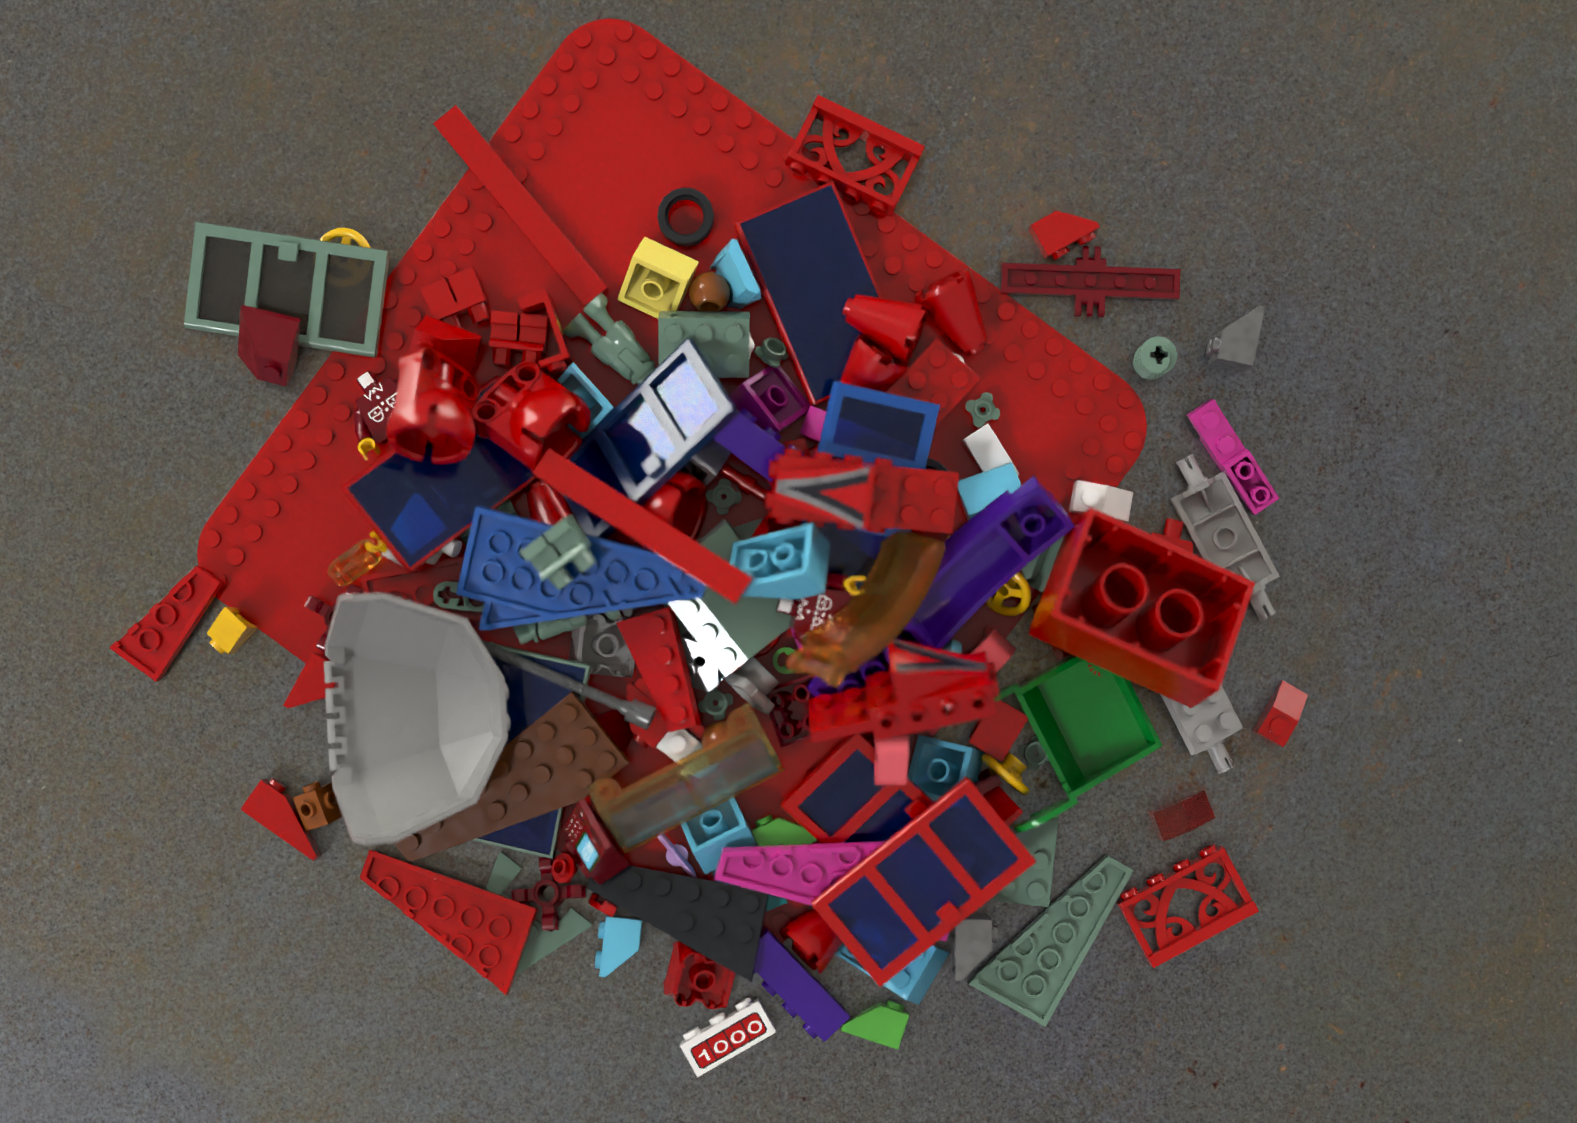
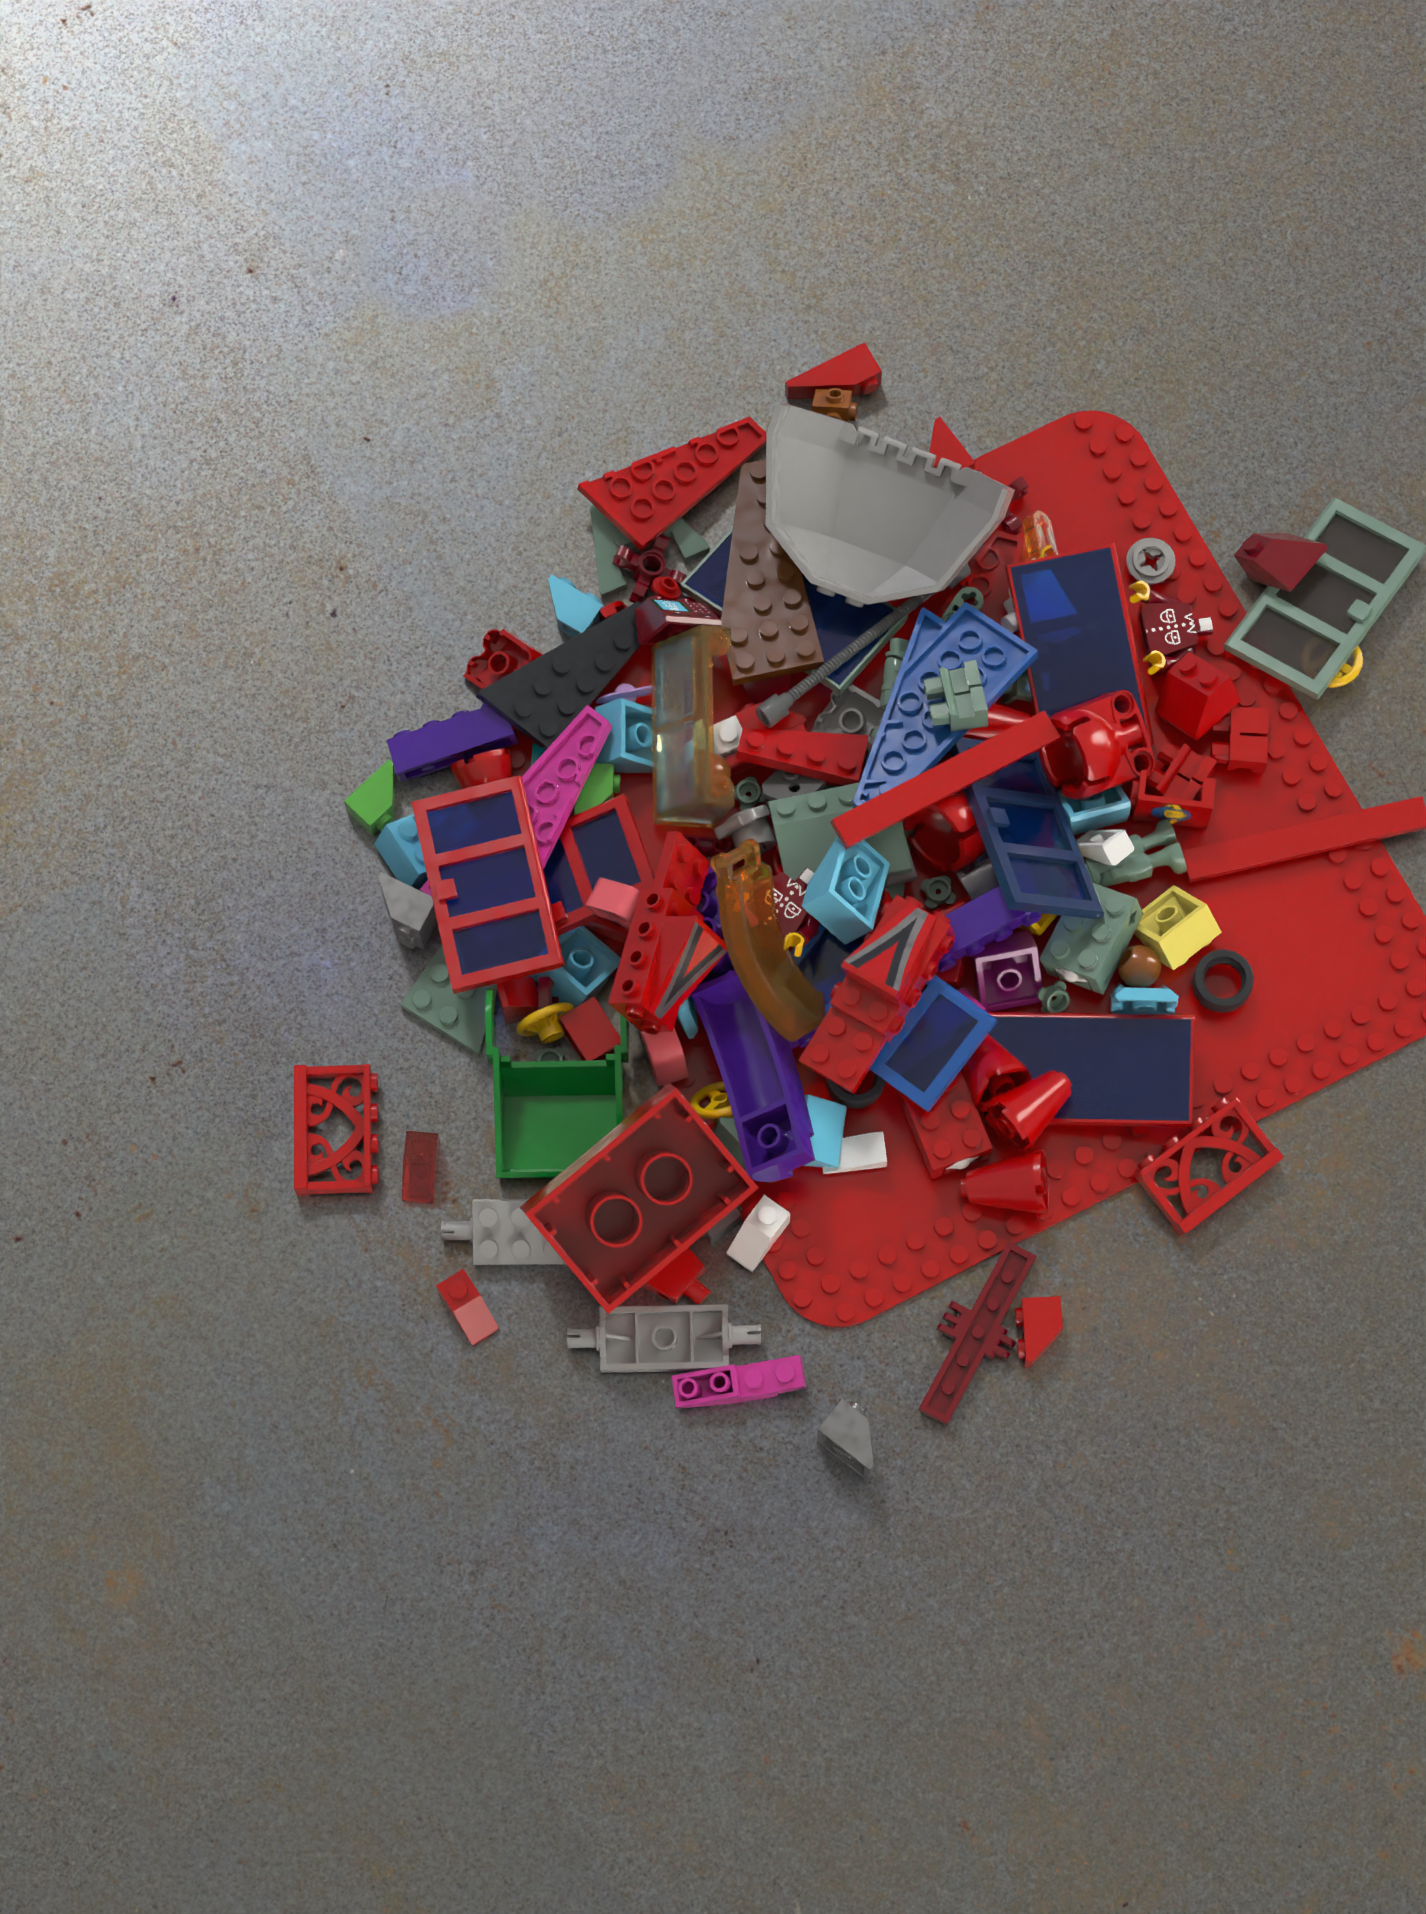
camera: 120 degrees right, 15 degrees down
red wing [109,566,224,682] -> none
yellow slope [207,607,258,654] -> none
red piece [386,347,480,464] -> none
brick [680,997,776,1077] -> none
sand green plate [965,392,1000,427] -> none
sand green wing [967,855,1134,1027] -> none
sand green piece [1132,336,1177,380] -> none
none -> white slope [1076,830,1134,865]
none -> light grey gear [1126,538,1175,586]

